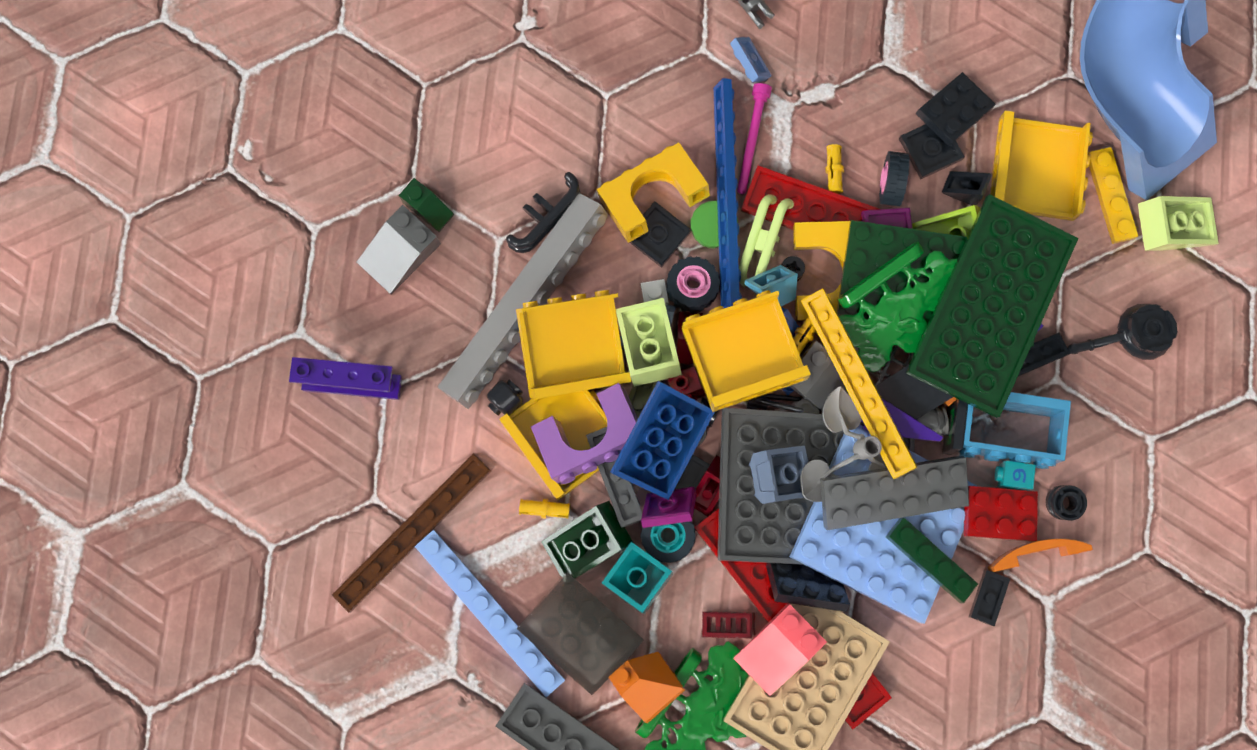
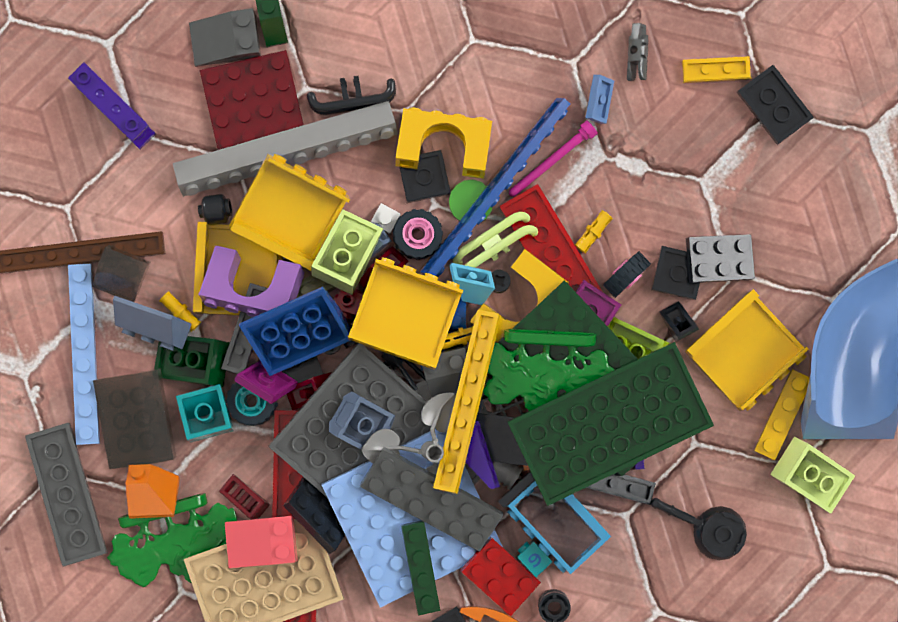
camera: 35 degrees right, 5 degrees up
none -> clear smoke slope [92,245,151,302]
none -> sand blue slope [113,296,191,351]
none -> dark red plate [199,50,304,150]

